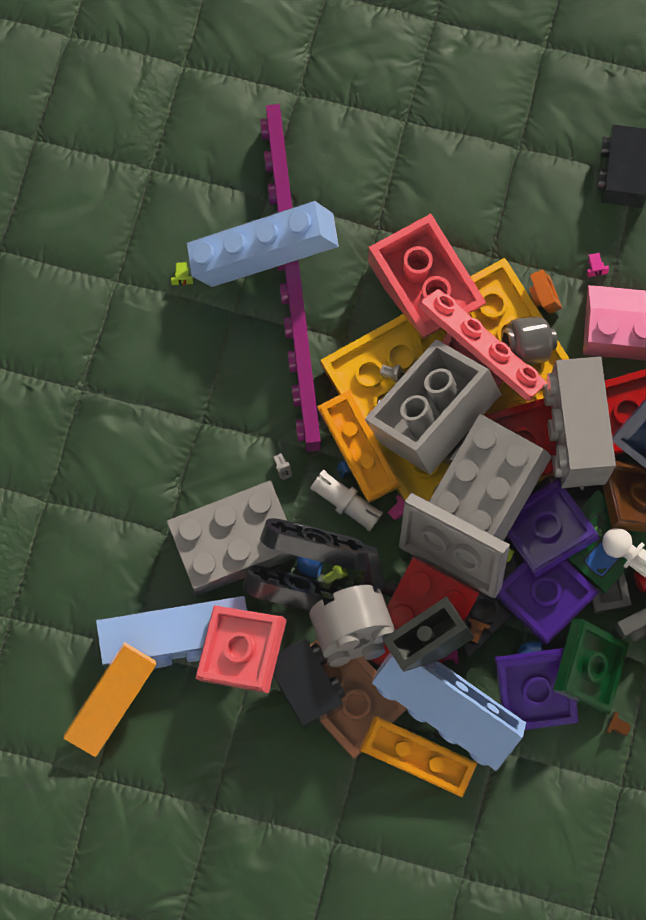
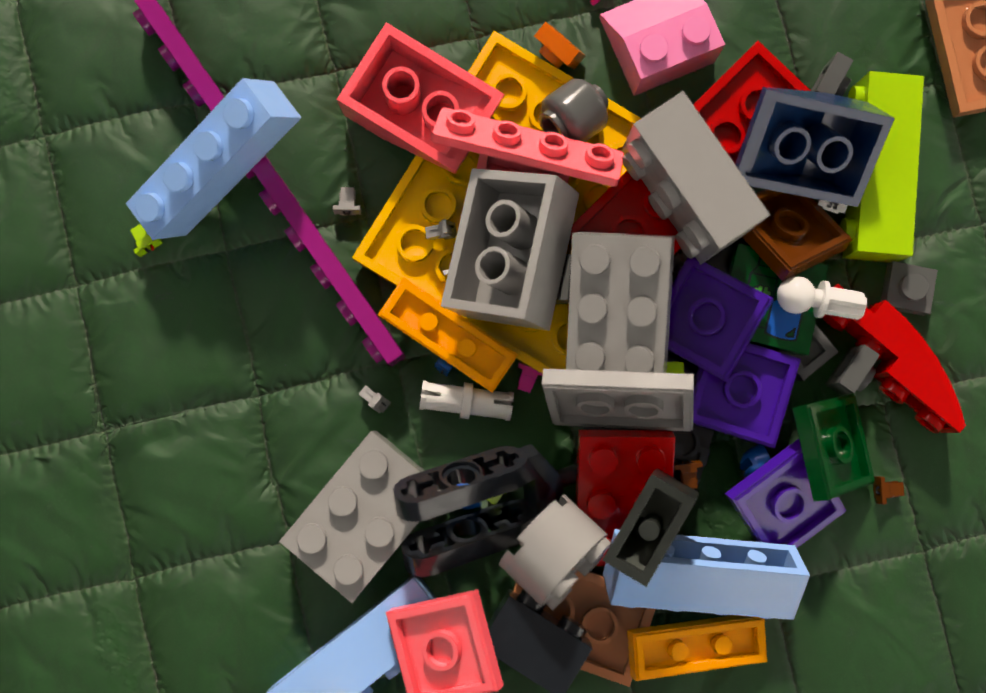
camera: 30 degrees left, 10 degrees up
none -> light grey piece [333,187,361,215]

